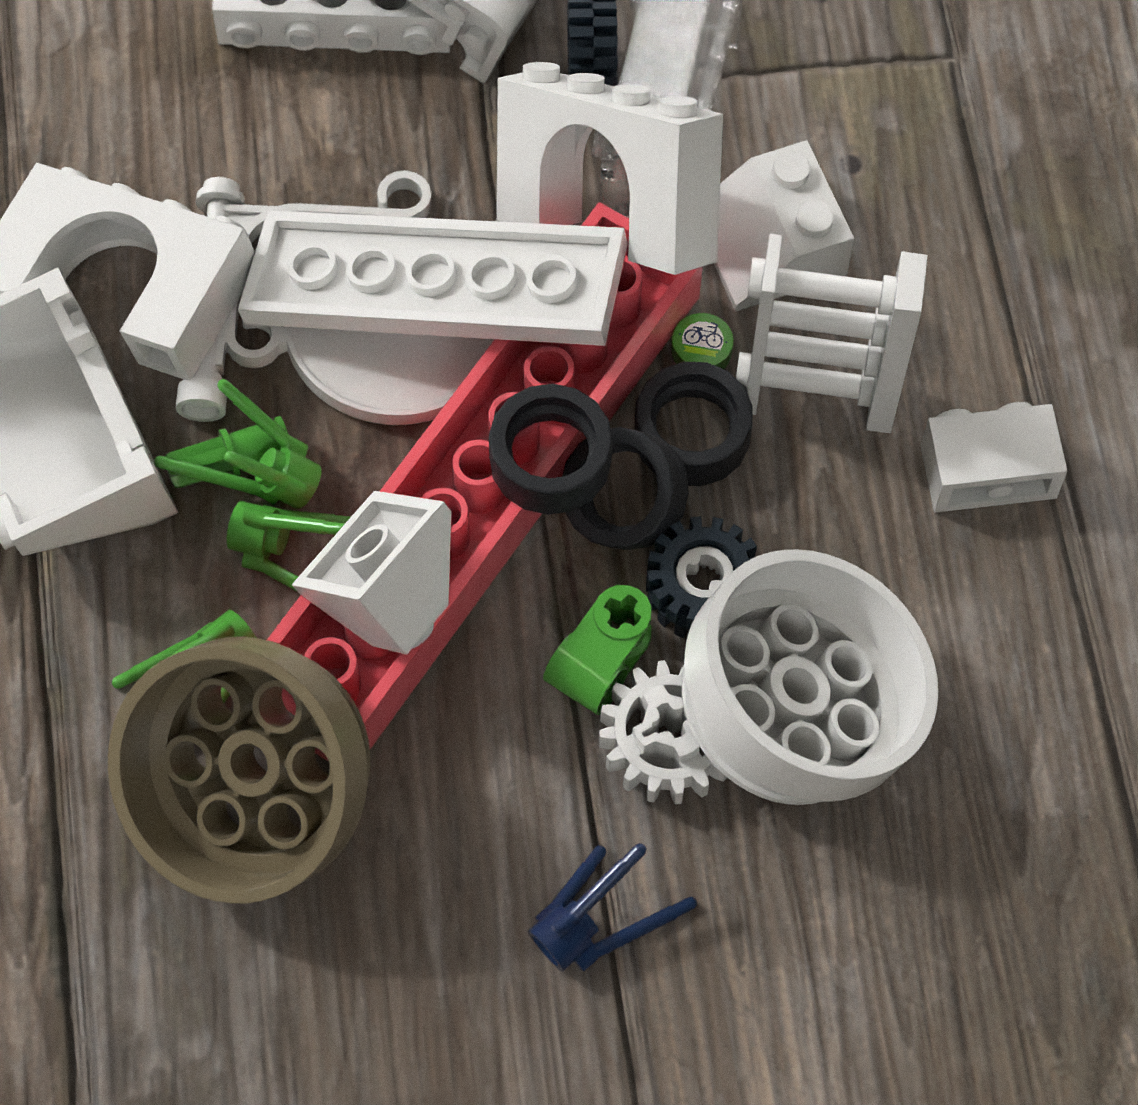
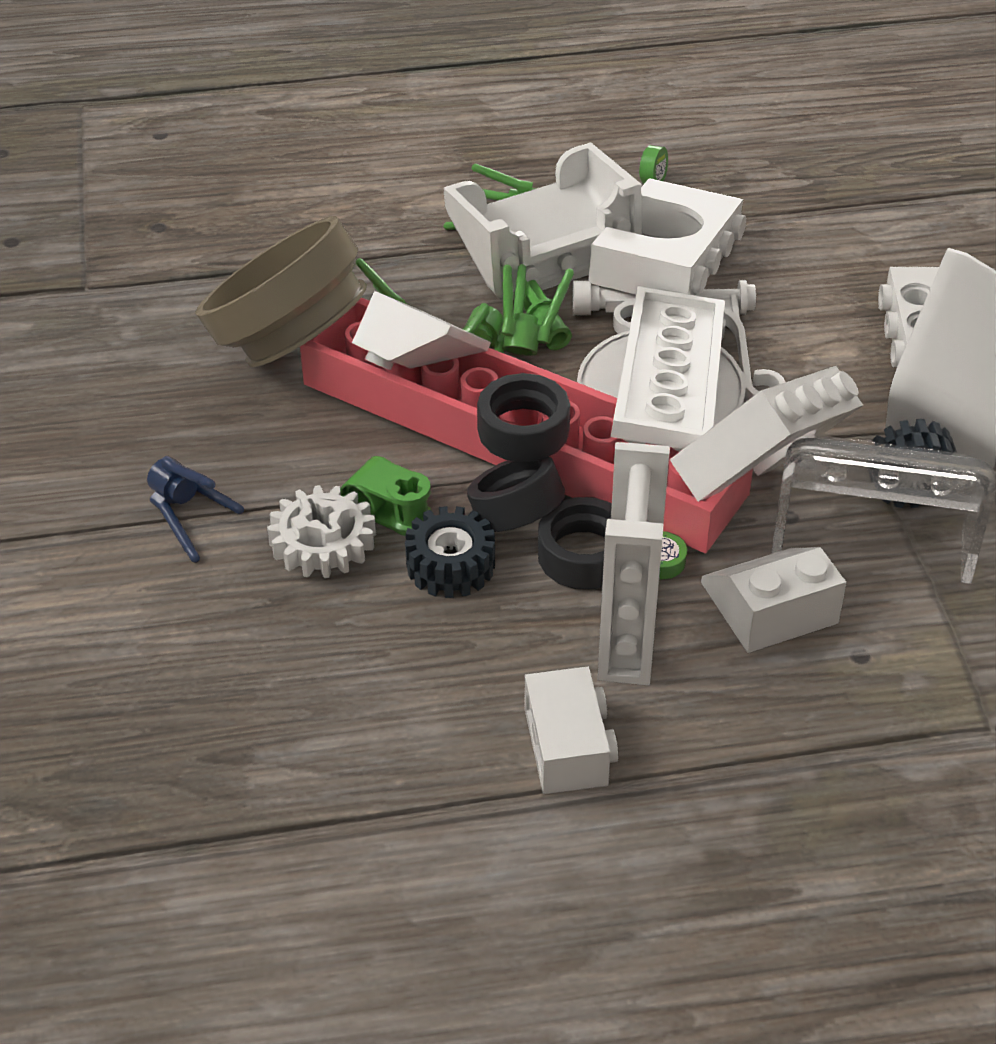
camera: 90 degrees right, 20 degrees down
white wheel [682,549,938,805] -> none

